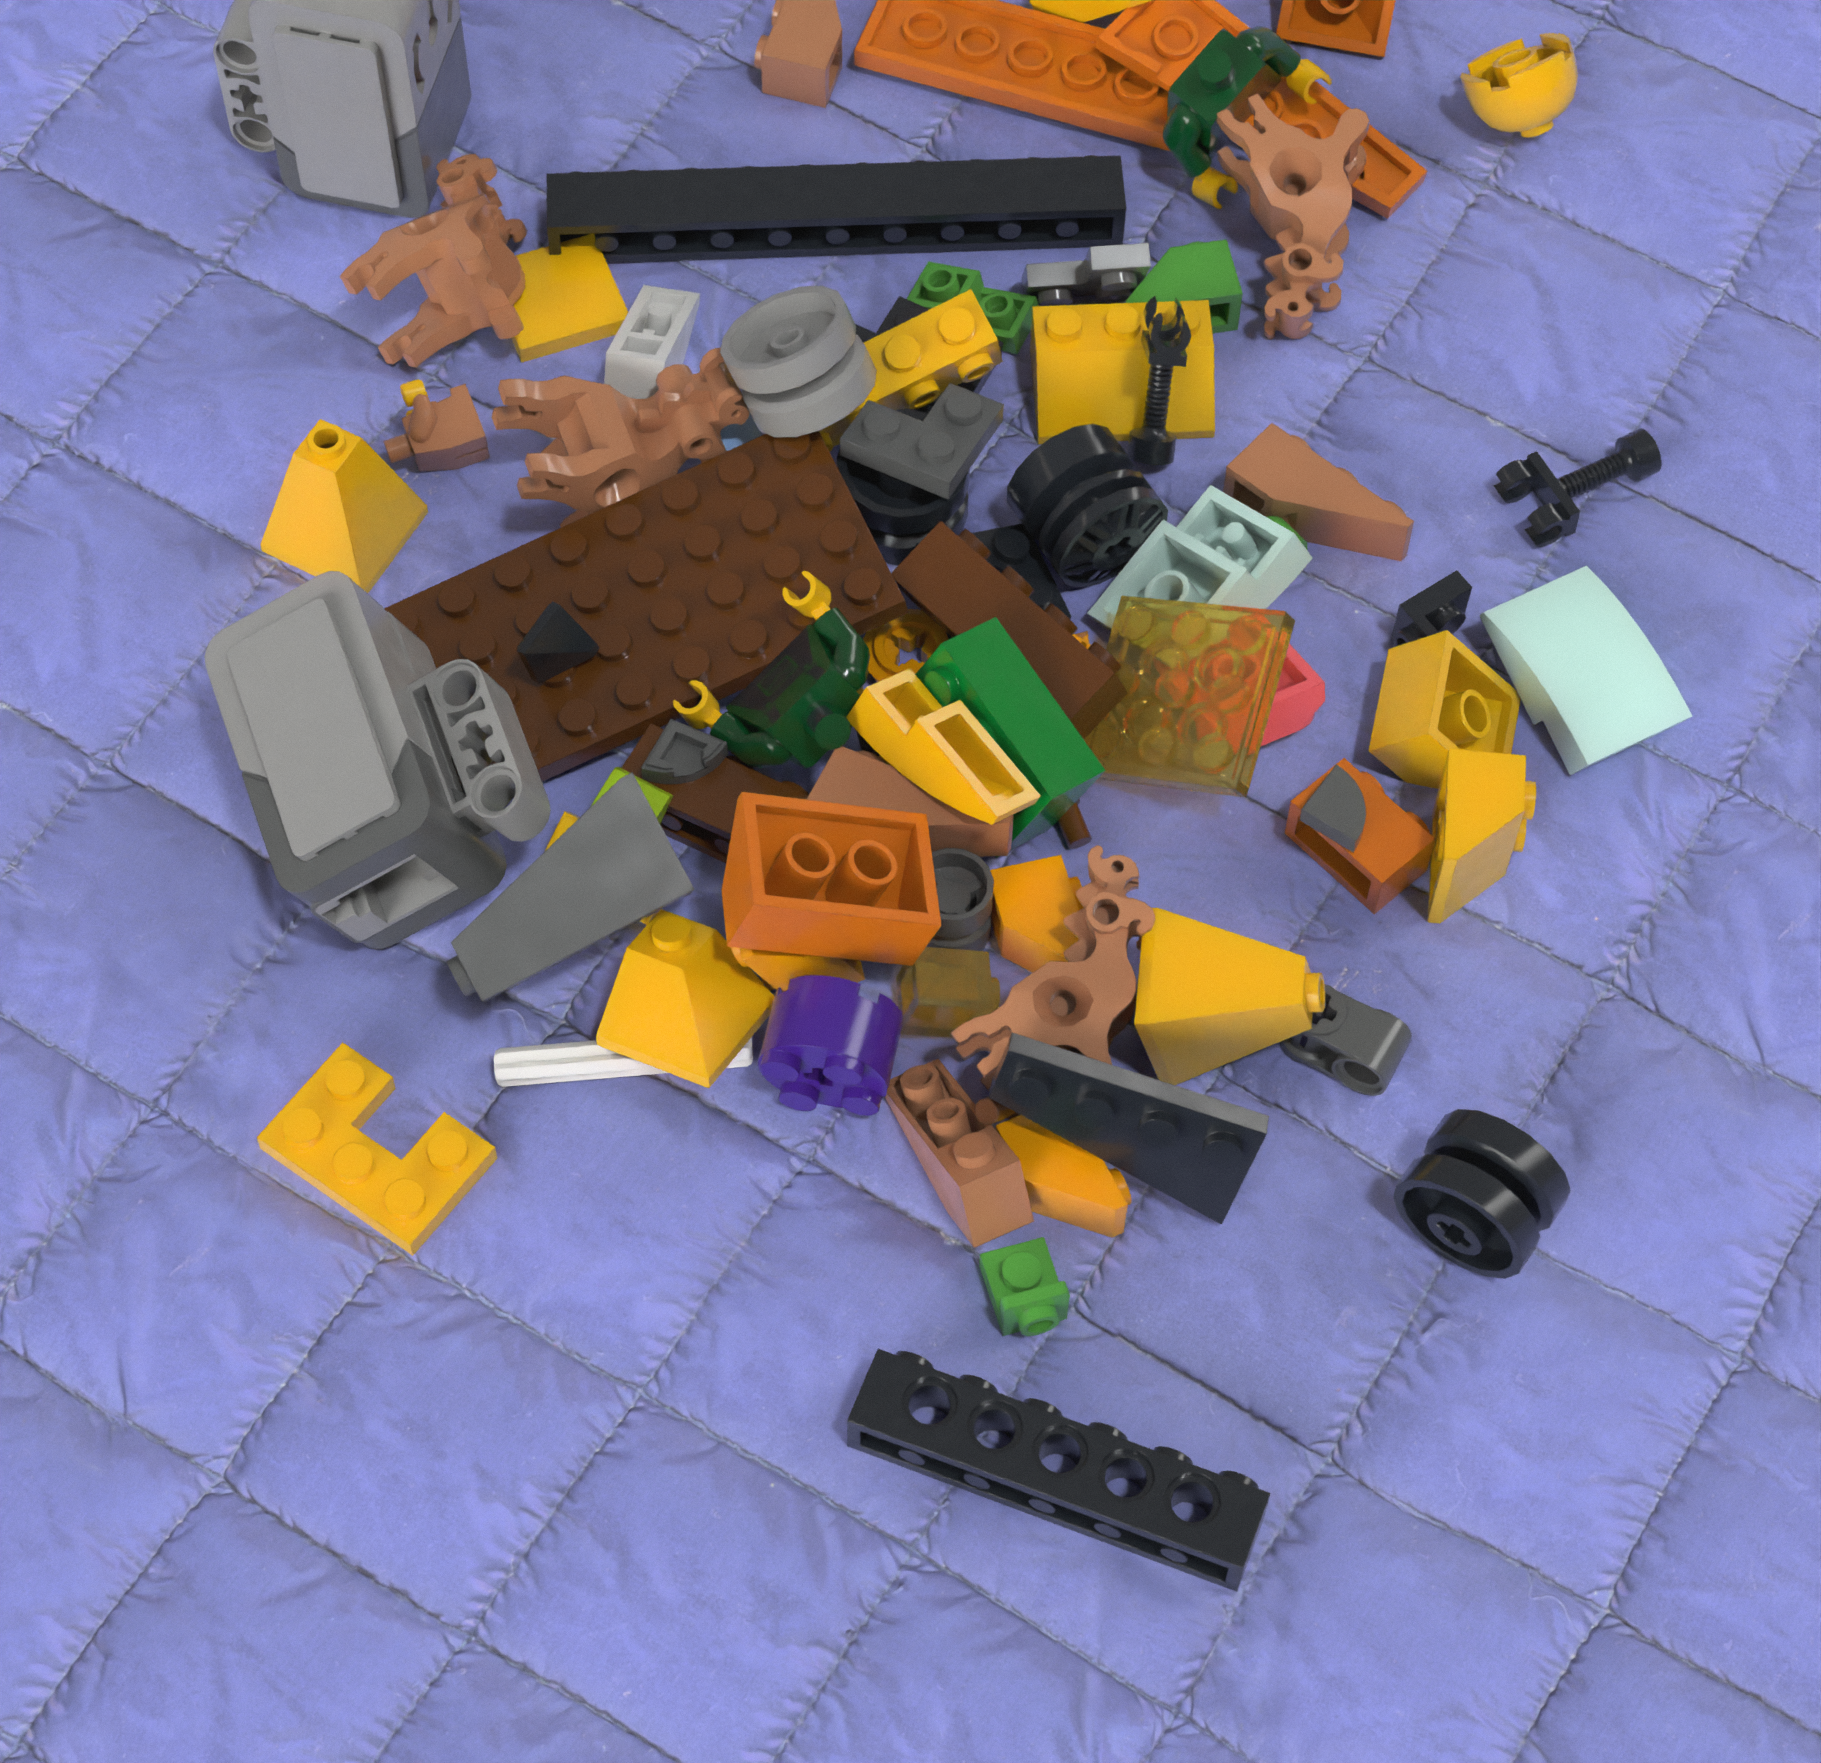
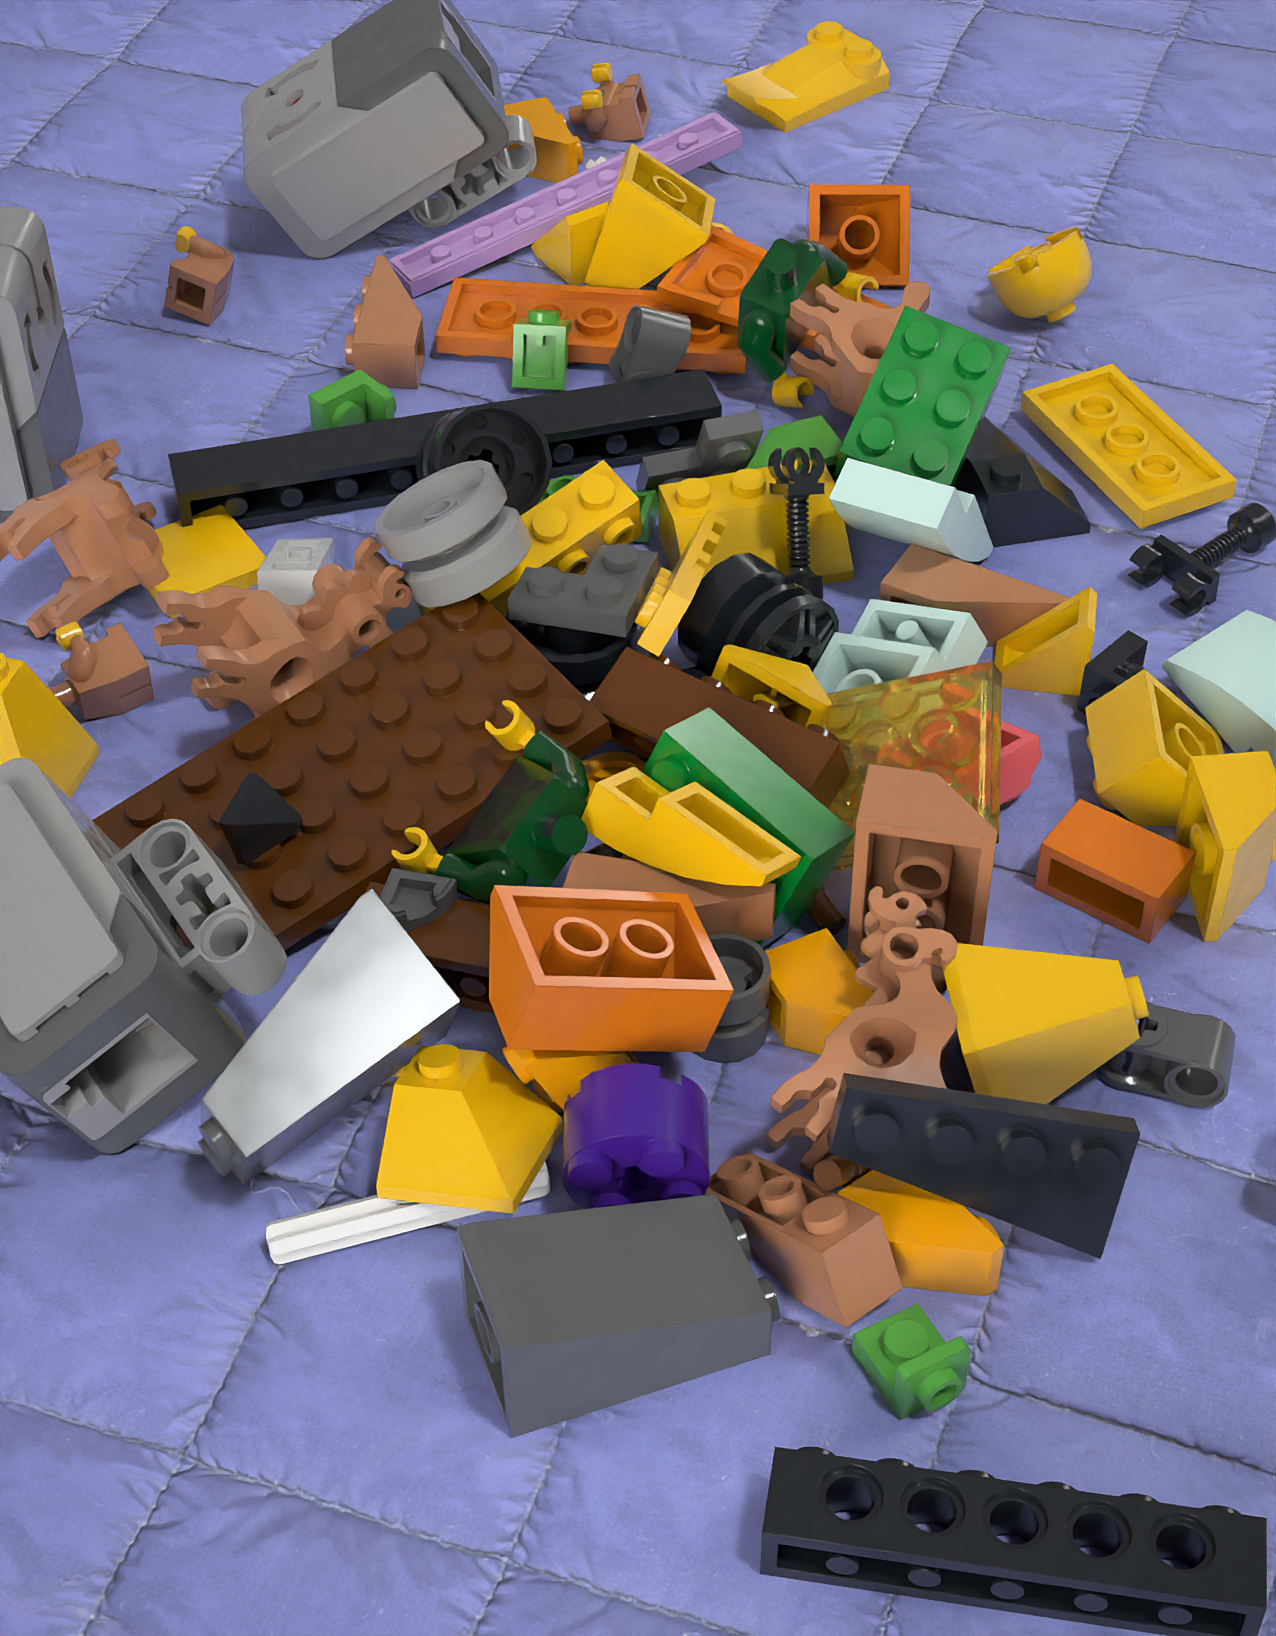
camera: 10 degrees left, 15 degrees down
yellow plate [257,1042,497,1256] -> none
clear yellow brick [896,947,1000,1038] -> none
dark grey tile [1300,765,1366,853] -> none
none -> bright green bracket [308,369,397,431]
none -> black wheel [415,402,552,516]
none -> dark grey slope [456,1194,780,1438]
none -> bright green bracket [512,309,572,390]
none -> dark grey piece [609,305,691,383]
none -> yellow wing [634,509,728,657]
none -> yellow slope [711,644,832,727]
none -> light aqua slope [829,458,993,562]
none -> green brick [834,305,1011,487]
none -> nougat slope [847,764,998,971]
none -> black wedge [953,416,1091,548]
none -> yellow slope [992,586,1098,696]
none -> yellow plate [1020,363,1237,529]

